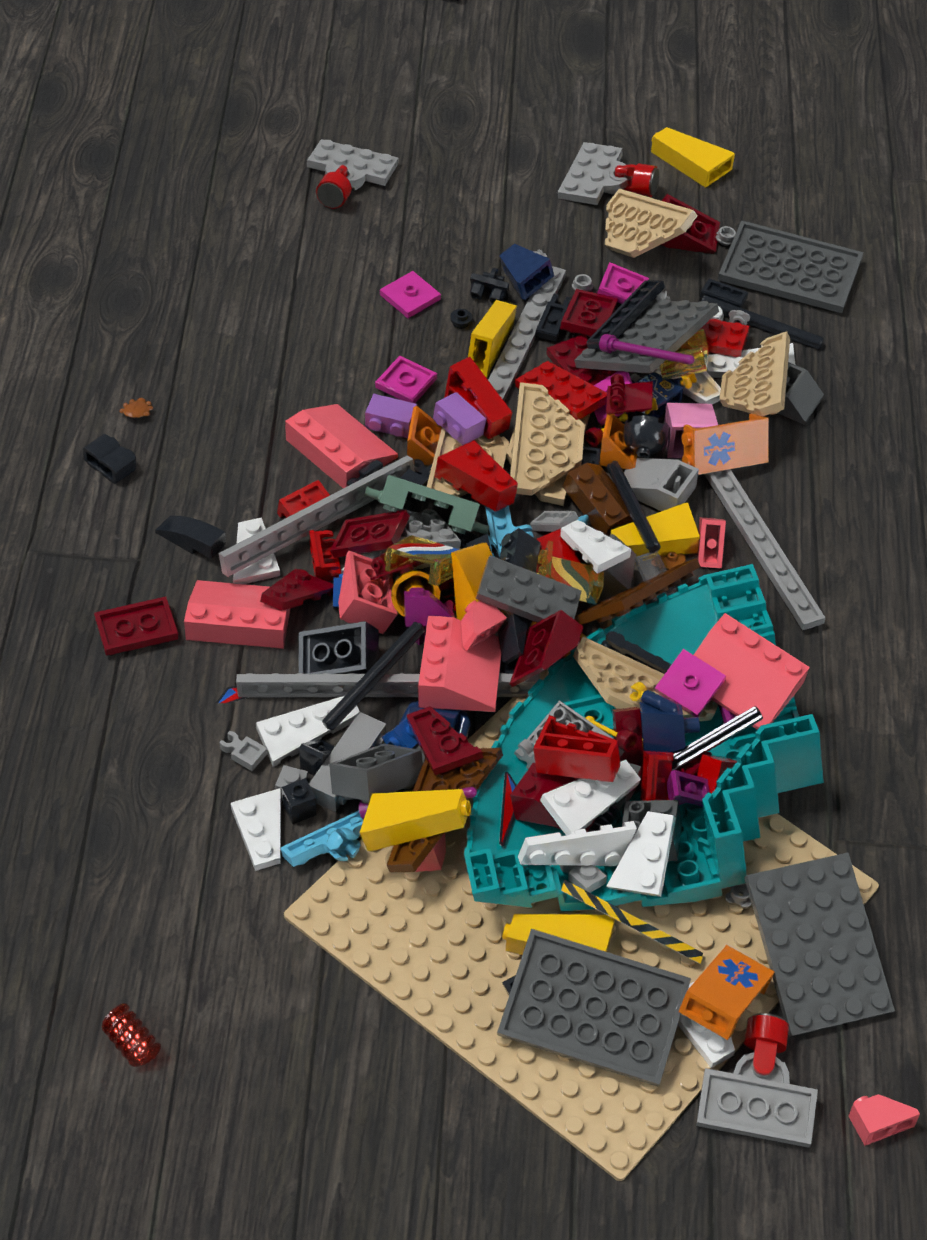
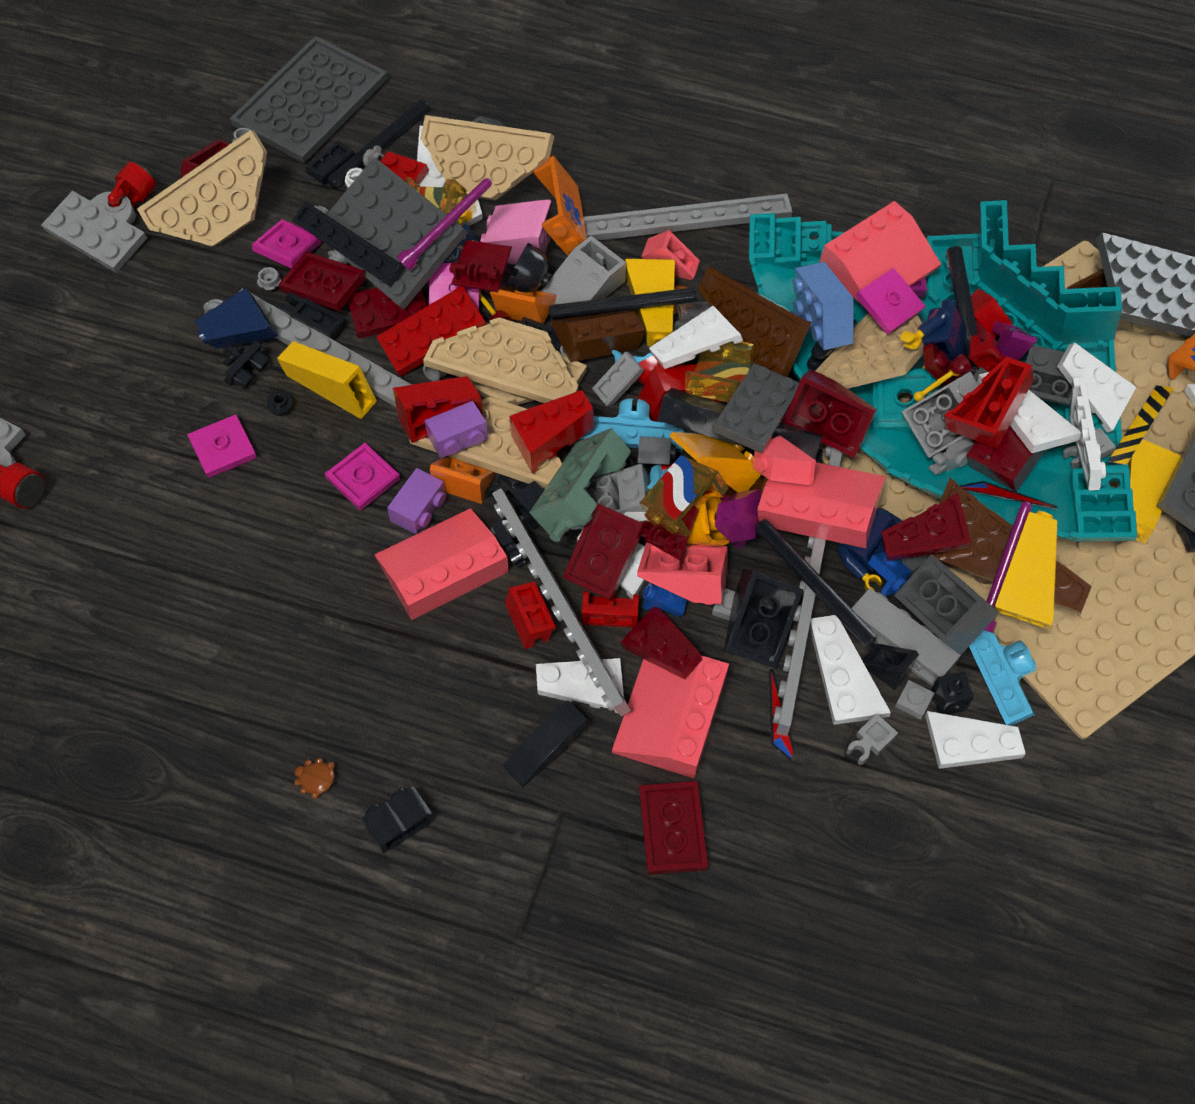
camera: 75 degrees left, 10 degrees up
yellow slope [651,127,735,188] -> none
none -> medium blue brick [793,262,853,350]

